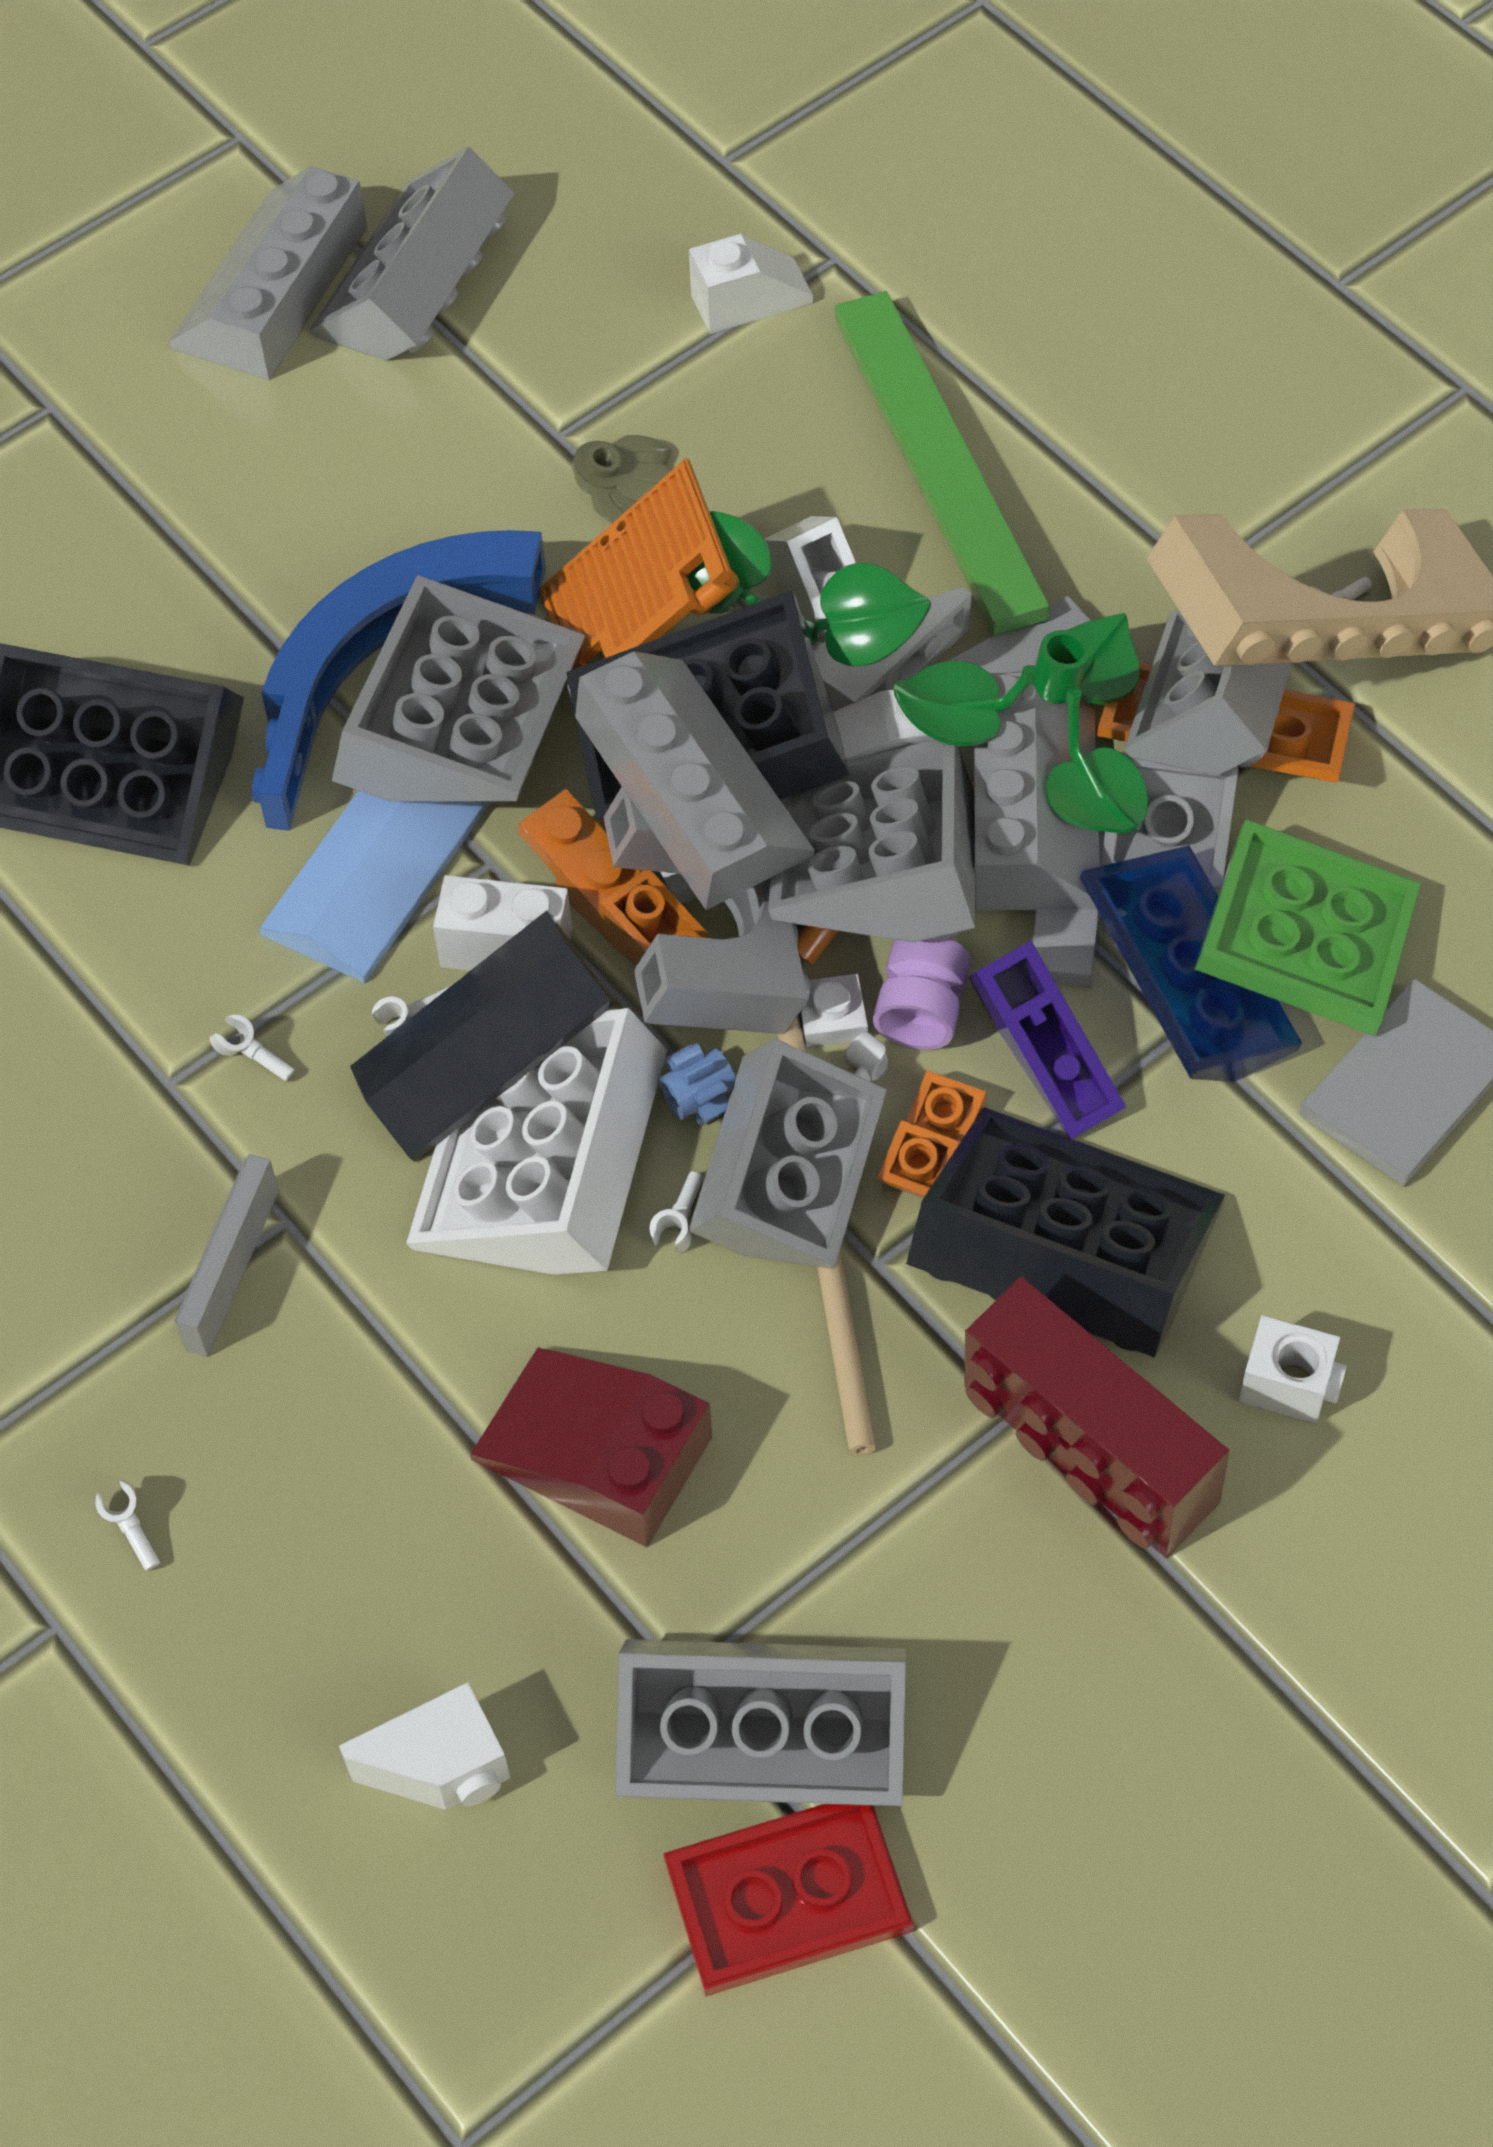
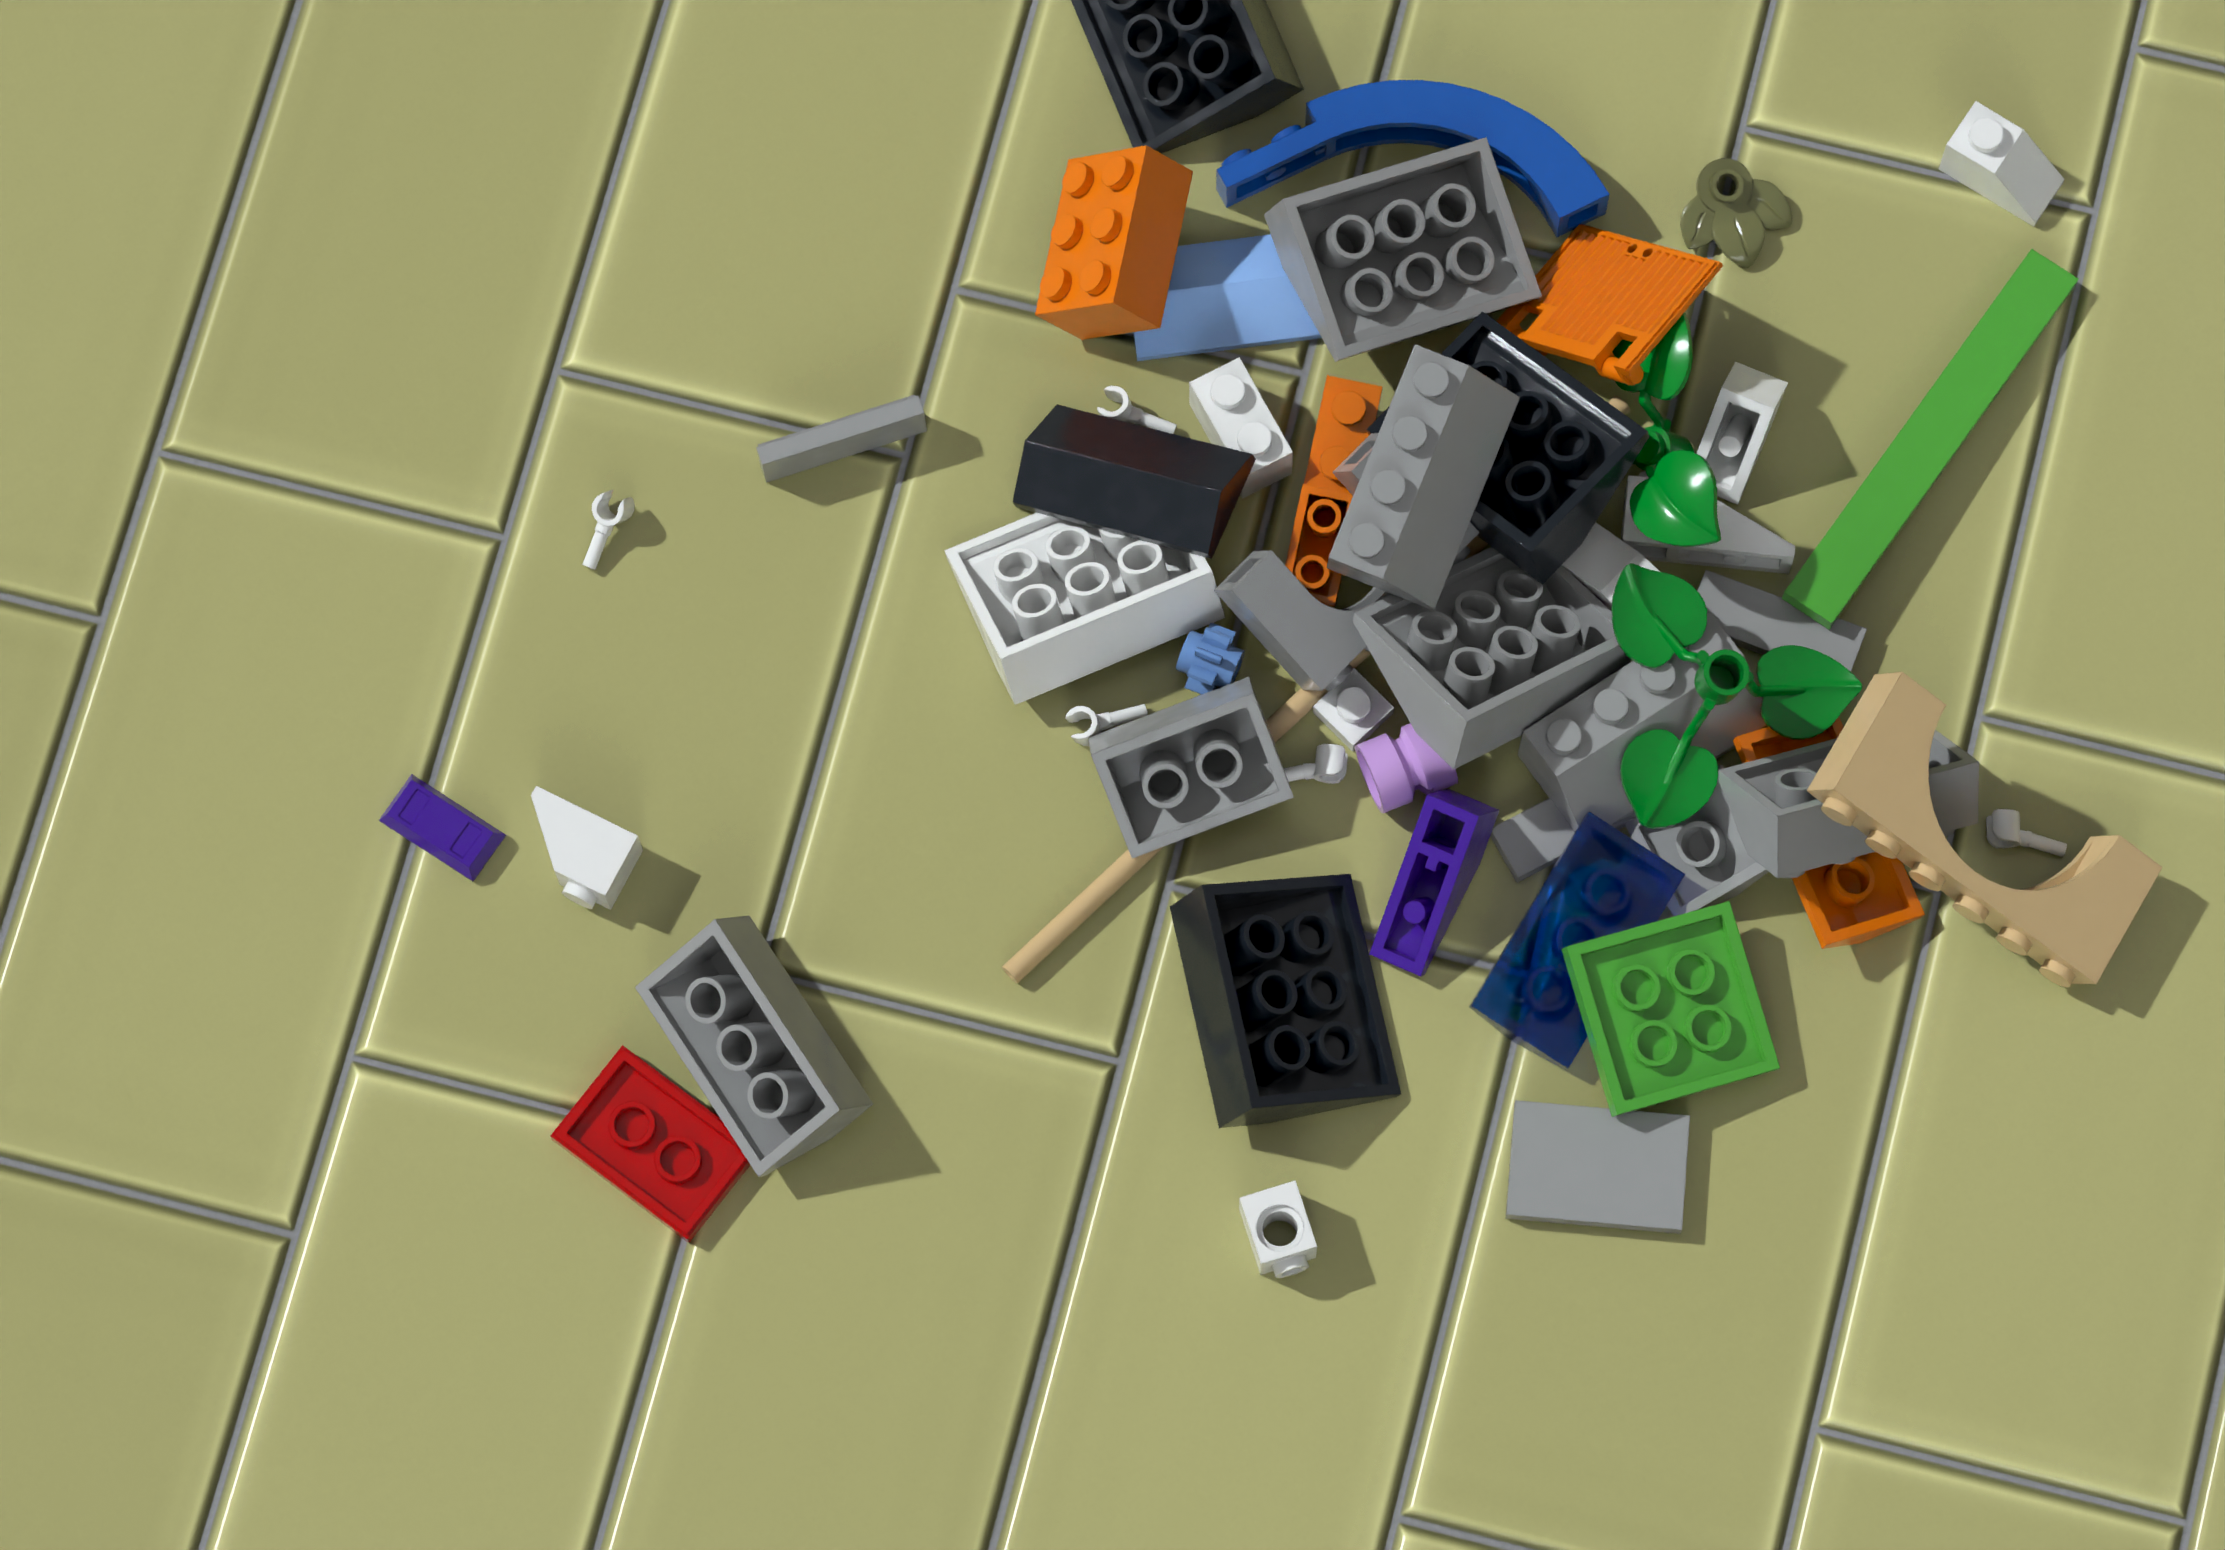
camera: 55 degrees right, 15 degrees up
white hand [210,1015,295,1082] -> none
dark red slope [470,1347,712,1547] -> none
orange slope [877,1070,988,1198] -> none
dark red piece [964,1276,1230,1559] -> none
none -> dark purple tile [379,774,506,882]
none -> orange brick [1035,145,1193,340]

